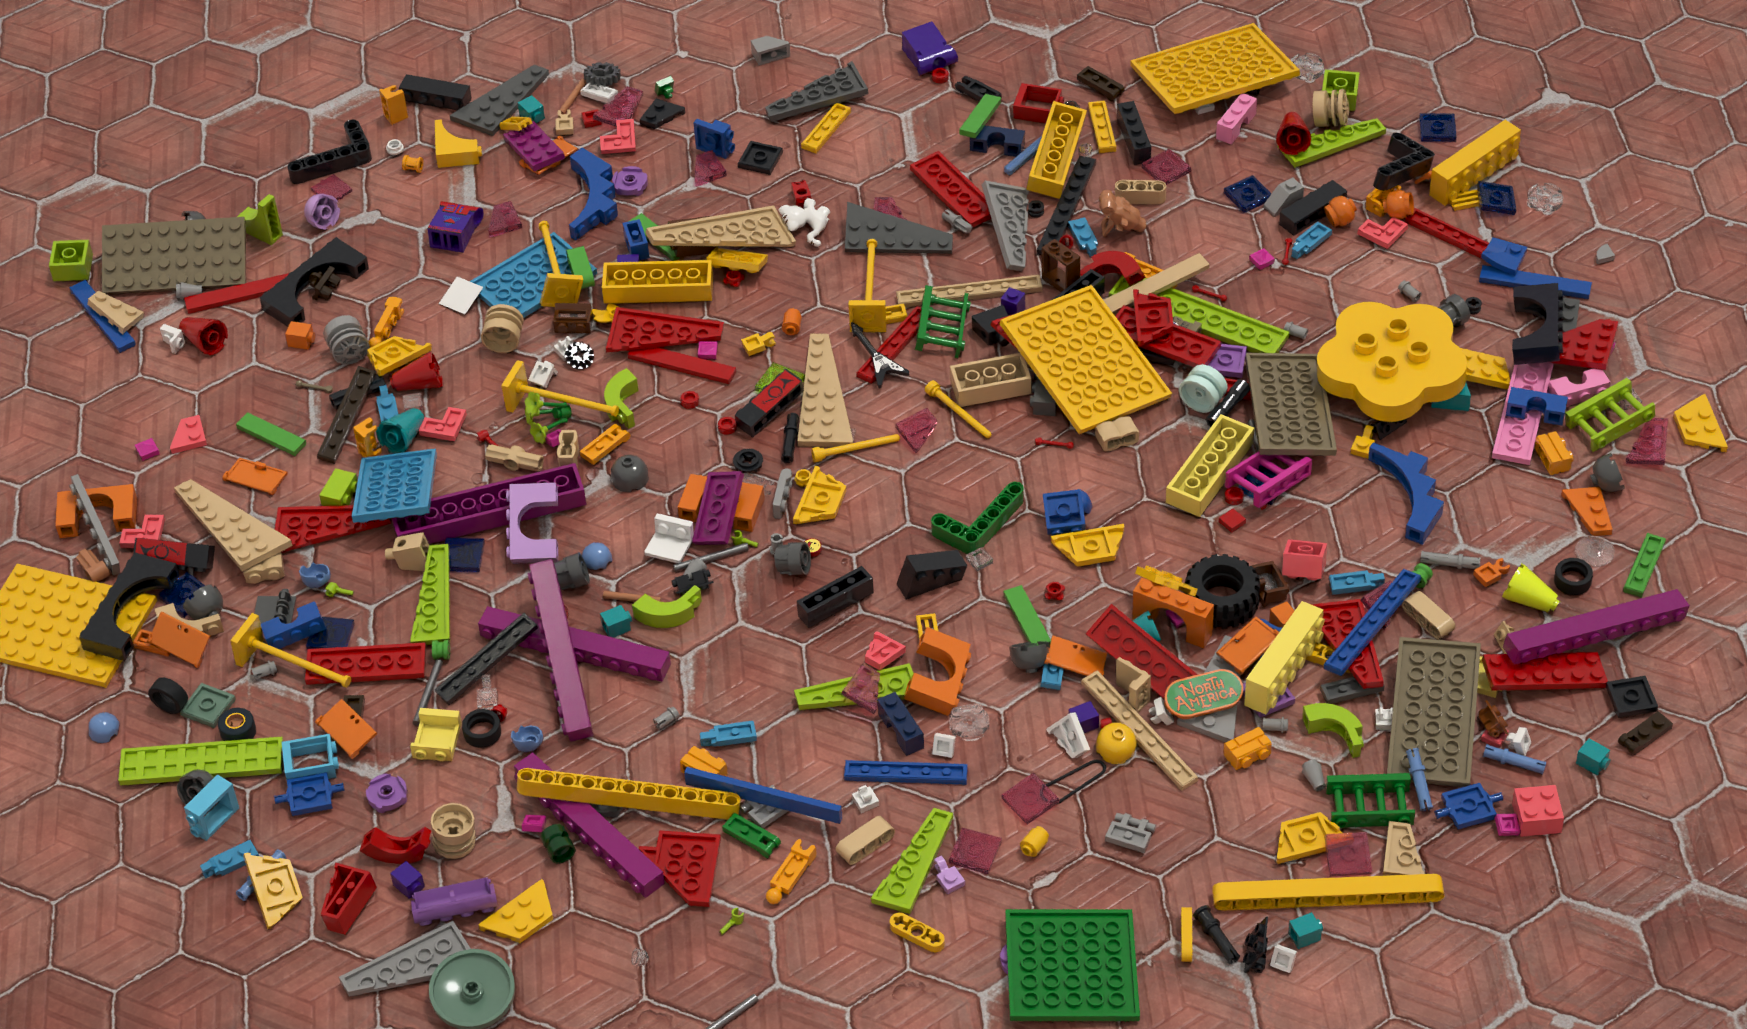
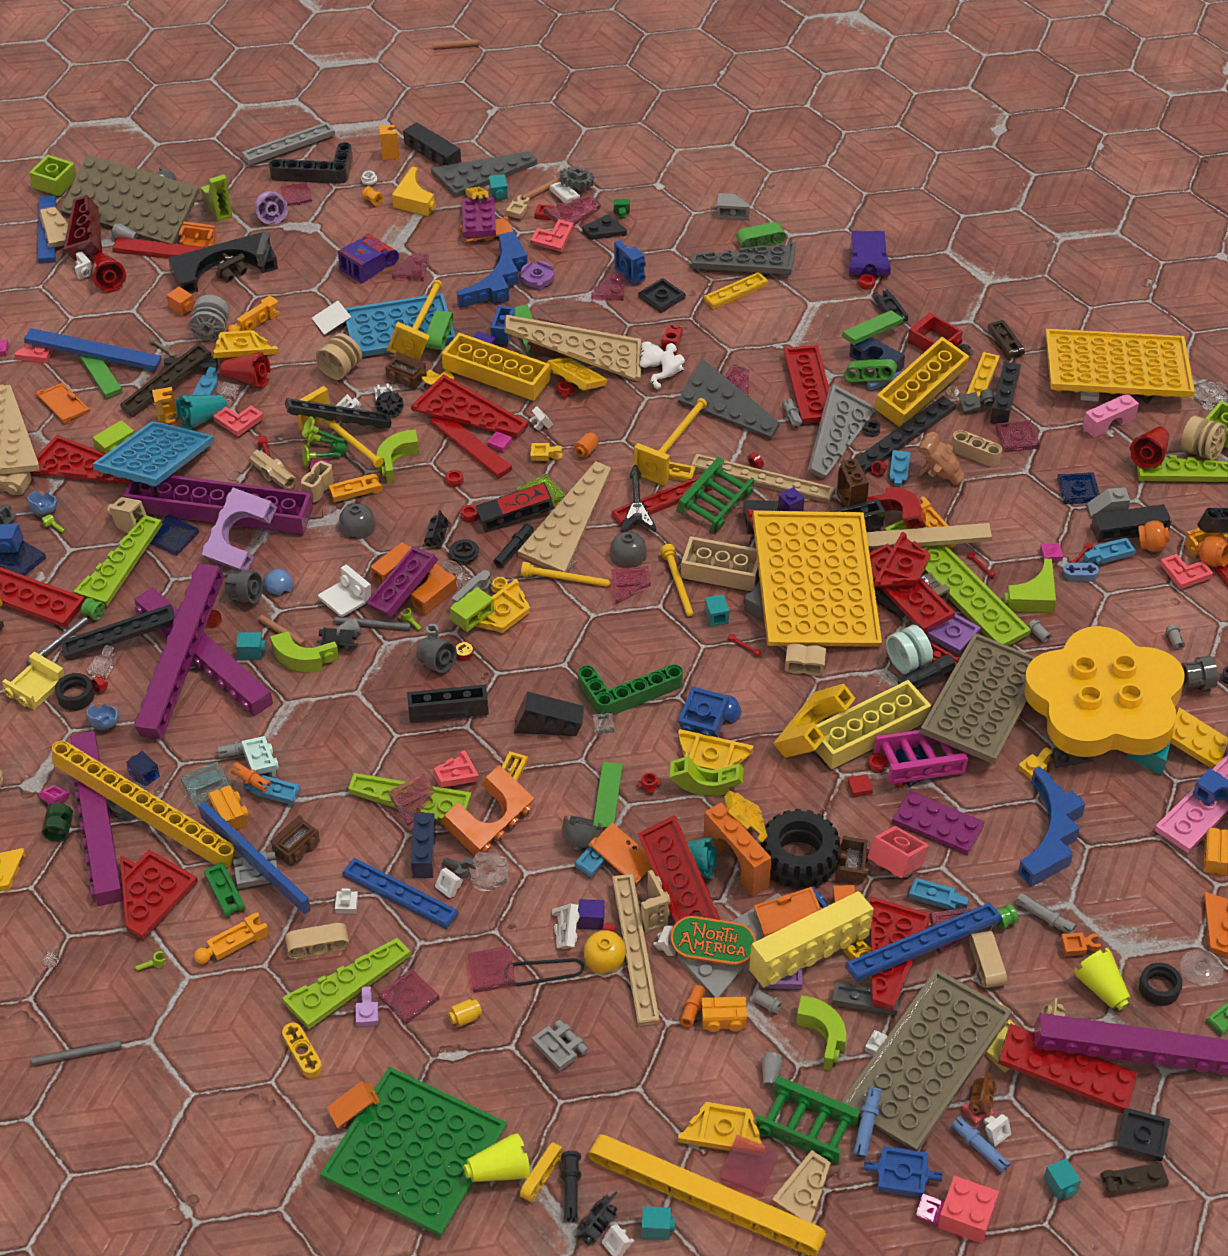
camera: 25 degrees right, 0 degrees up
none -> blue tile [24,328,162,371]
none -> dark red wedge [63,195,102,261]
none -> clear blue brick [126,751,160,787]
none -> orange hinge [179,221,217,247]
none -> clear light blue plate [180,762,233,807]
none -> orange pin [231,762,271,793]
none -> light aqua bracket [241,736,279,778]
none -> light grey plate [242,122,335,165]
none -> dark grey tile [256,231,271,267]
none -> reddish brown window [271,815,320,866]
none -> black plate [285,398,392,429]
none -> orange hinge [327,1081,379,1129]
none -> black hinge [424,510,449,549]
none -> dark grey bar [443,857,476,879]
none -> lime brick [450,587,494,632]
none -> neon yellow cone [463,1133,530,1182]
none -> white tile [529,406,554,431]
none -> dark grey cylinder [610,532,647,568]
none -> lime arch [670,756,744,796]
none -> orange pin [680,985,706,1027]
none -> teal brick [704,594,729,627]
none -> bright green beam [736,222,786,248]
none -> red tile [747,452,764,469]
none -> yellow arch [773,683,855,758]
none -> bright green beam [844,359,897,382]
none -> magenta plate [892,791,985,856]
none -> dark grey plate [959,389,995,414]
none -> lime arch [1004,558,1056,613]
none -> medium blue beam [1062,563,1099,582]

